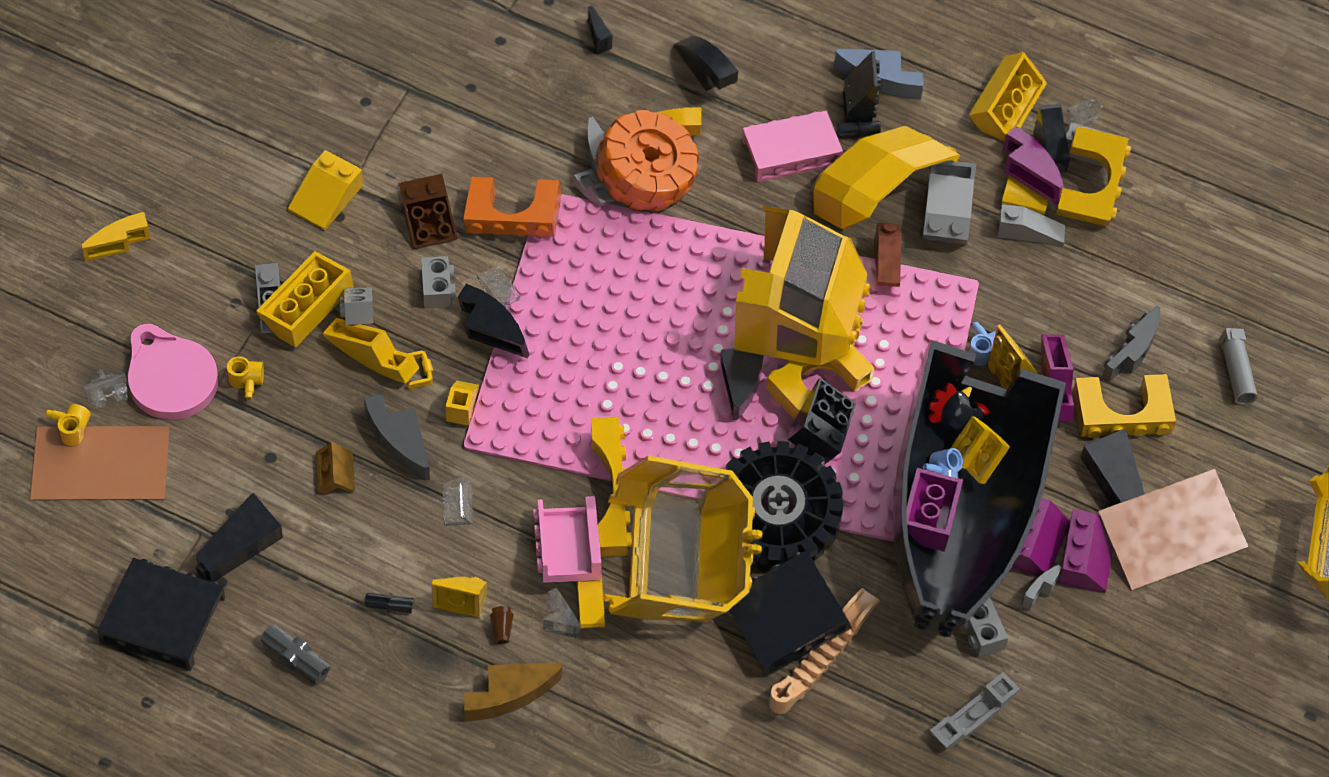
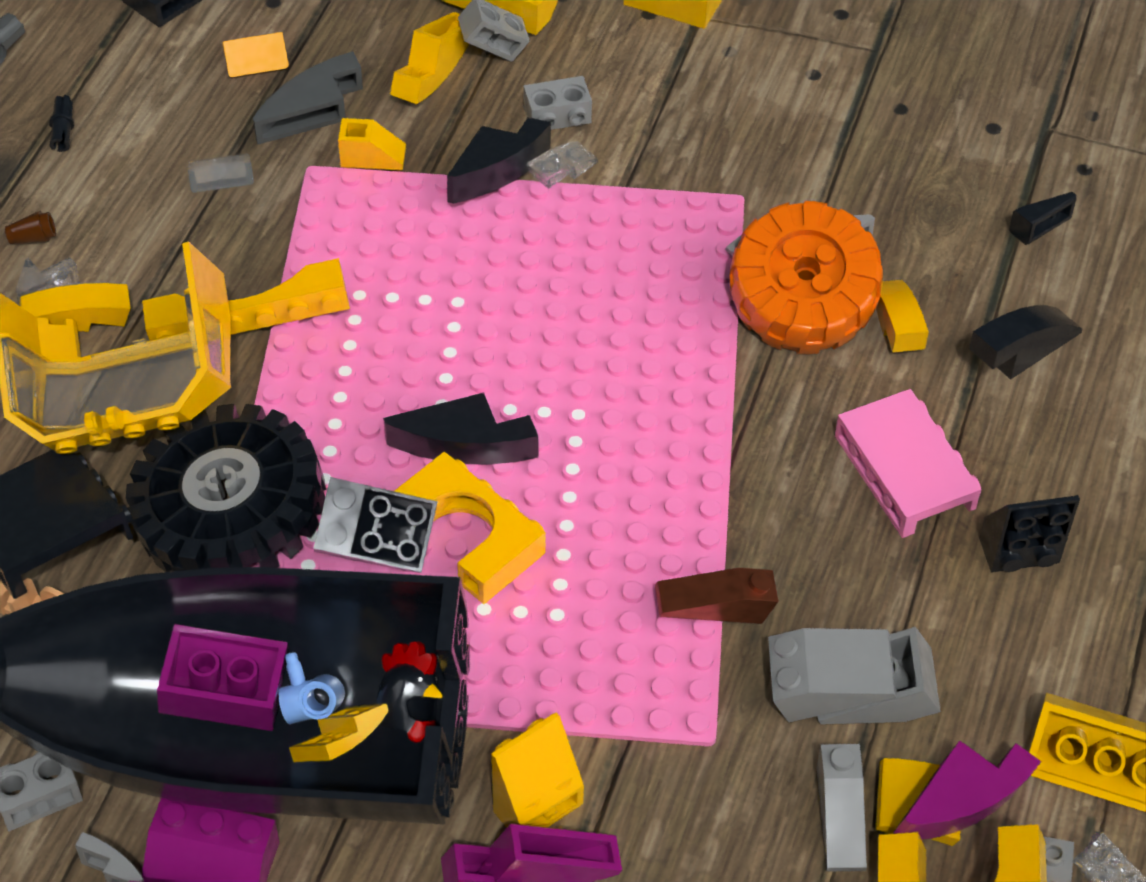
camera: 85 degrees right, 5 degrees down
reddish brown slope [396,174,458,249] -> none
yellow piece [407,351,434,389] -> none
yellow slope [432,576,487,618] -> none
orange arch [463,177,562,237] -> none
bright pink panel [533,496,601,583] -> none
yellow windscreen [734,205,870,366] -> none
yellow windscreen [812,126,961,230] -> none
sand blue slope [834,49,923,99] -> none
black axle [836,120,881,138] -> none
light blue piece [969,322,996,366] -> none
black slope [1033,104,1070,173] -> none

